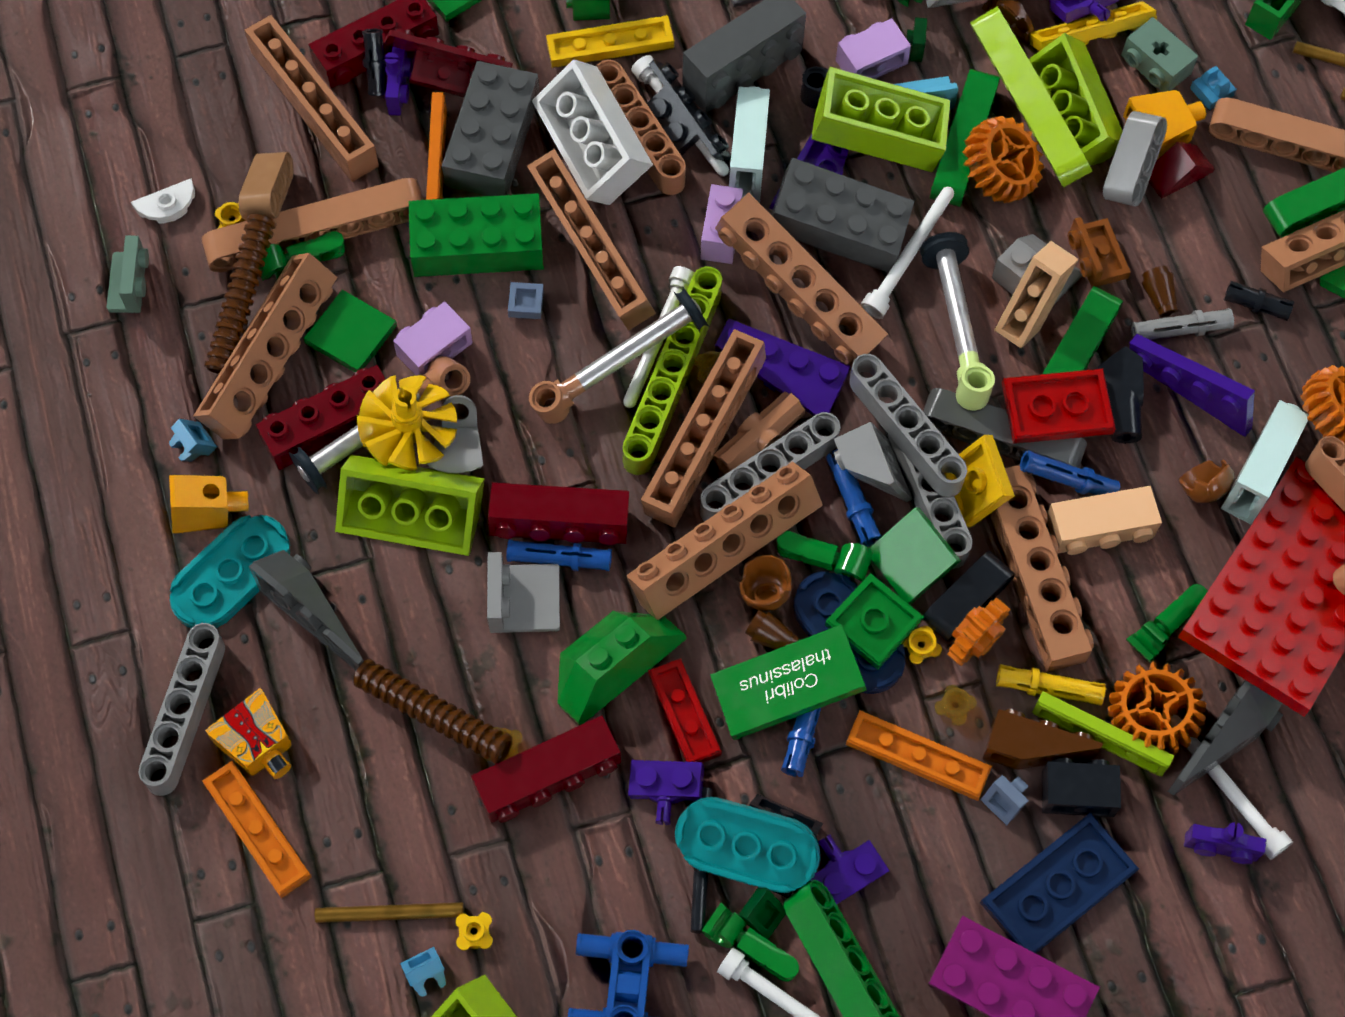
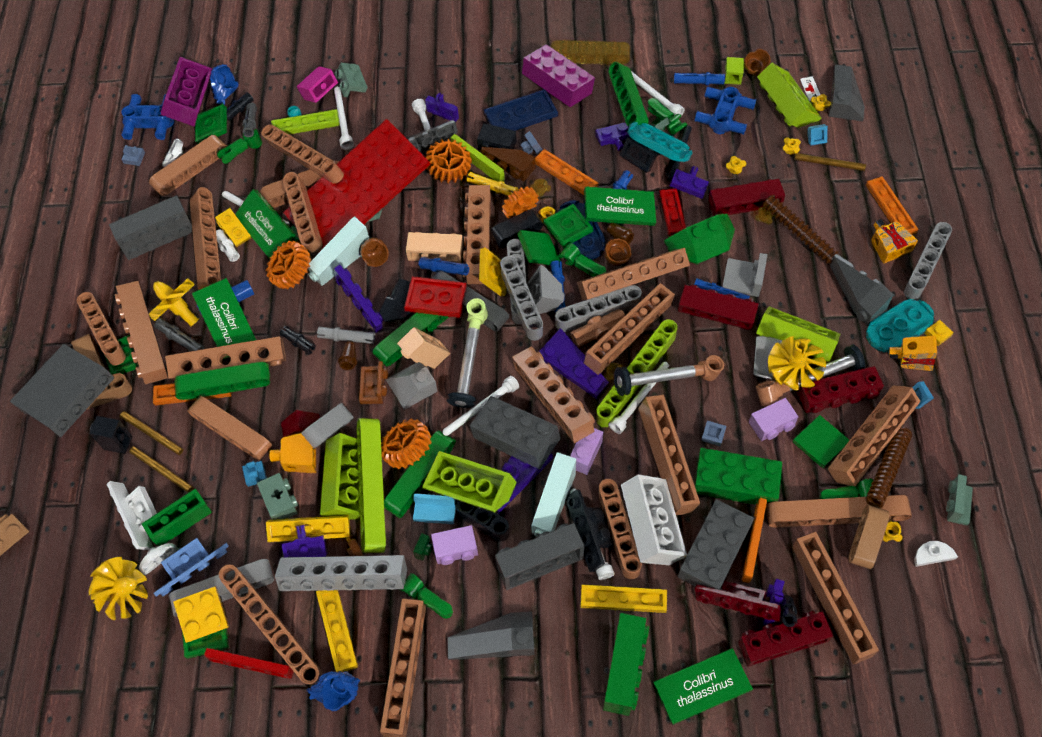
camera: 160 degrees left, 5 degrees down
green piece [1126,584,1208,663] -> none
none -> yellow plate [726,156,746,174]
none -> yellow plate [924,320,954,346]

